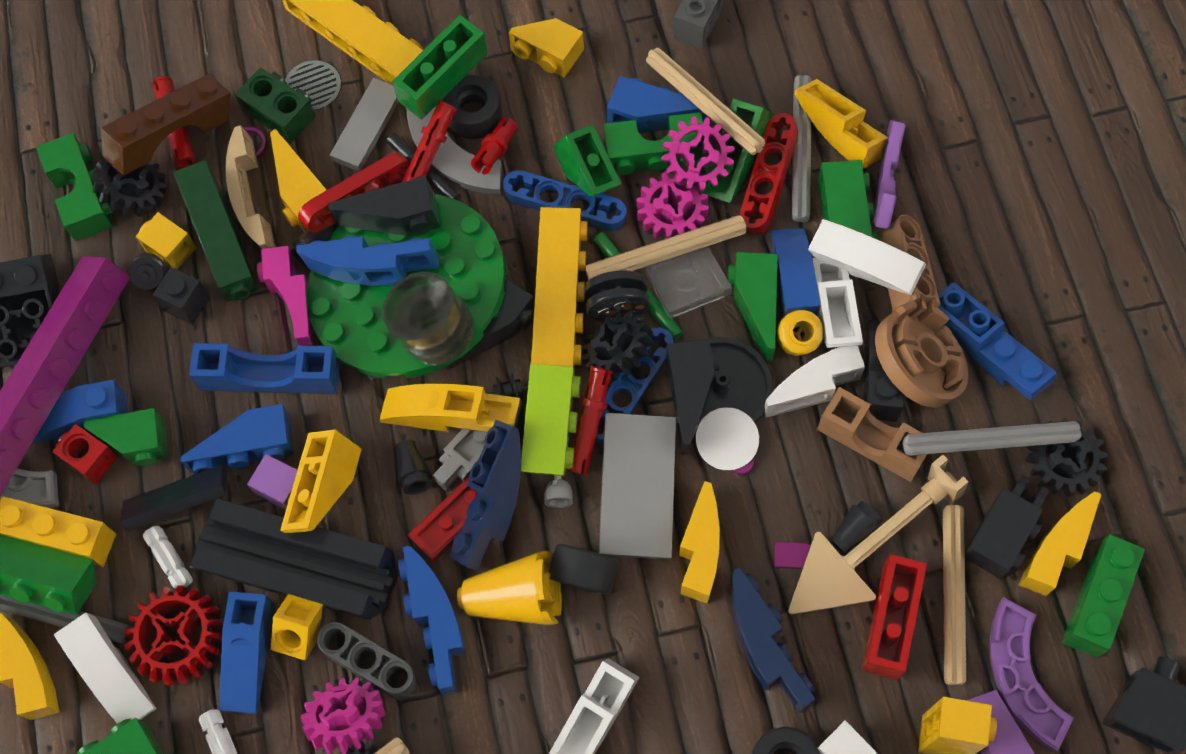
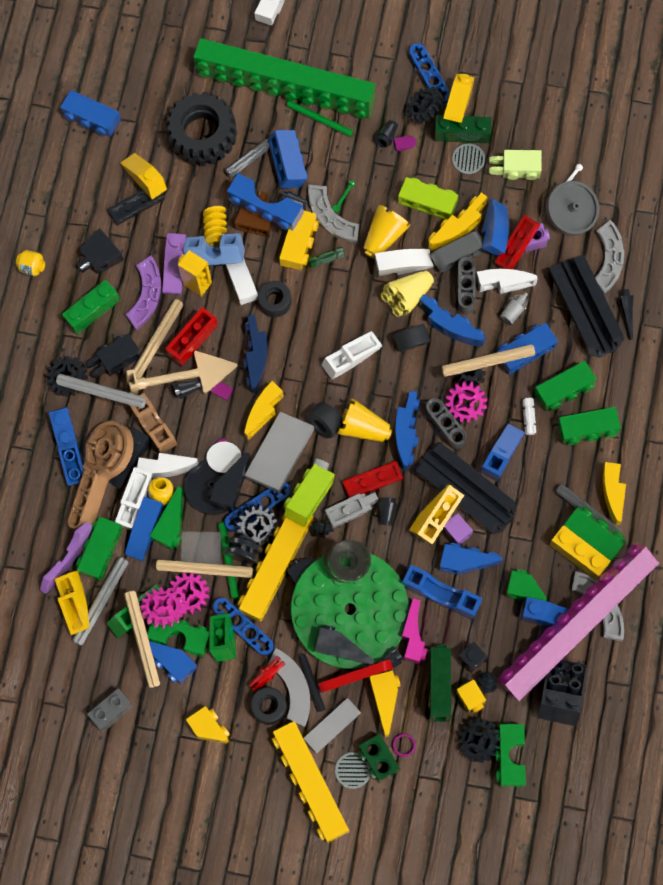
camera: 155 degrees left, 5 degrees up
red brick [52,424,118,485] -> none
white slope [54,612,157,724] -> none
reddish brown arch [101,74,230,176] -> none
black tile [120,465,227,531] -> none
red gear [124,585,224,686] -> none
white axle [143,525,193,589] -> none
red pin [152,76,196,168] -> none
tan slope [226,125,275,249] -> none
yellow brick [271,594,323,660] -> none
blue slope [297,236,439,286] -> none
yellow slope [379,384,522,432] -> none
green brick [392,15,488,120] -> none
red pin [401,100,457,183] -> none
dark blue slope [449,420,521,571] -> none
red pin [566,366,613,474] -> none
red beam [740,113,798,235] -> none
white slope [808,219,926,295] -> none
yellow slope [1018,491,1102,596] -> none

